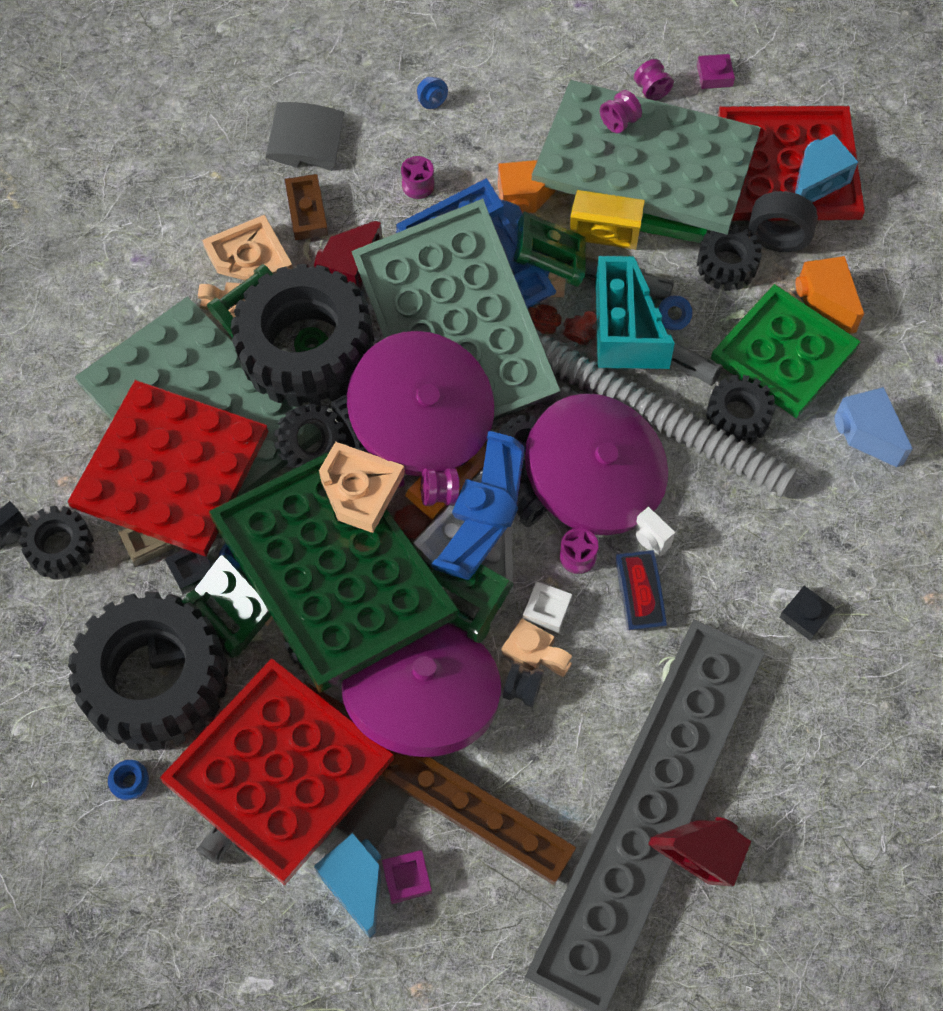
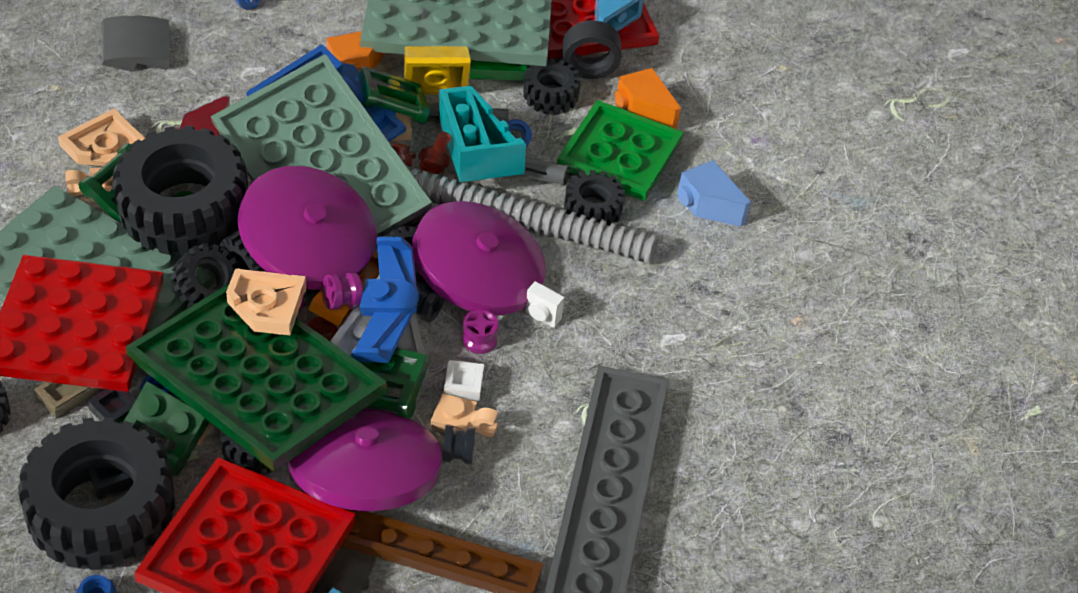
camera: 20 degrees left, 15 degrees down
reddish brown plate [284,174,328,241] -> none
magenta wheel [401,156,435,199] -> none
slope [615,550,667,630] -> none
dark red slope [648,817,752,887] -> none
black plate [779,585,835,641] -> none

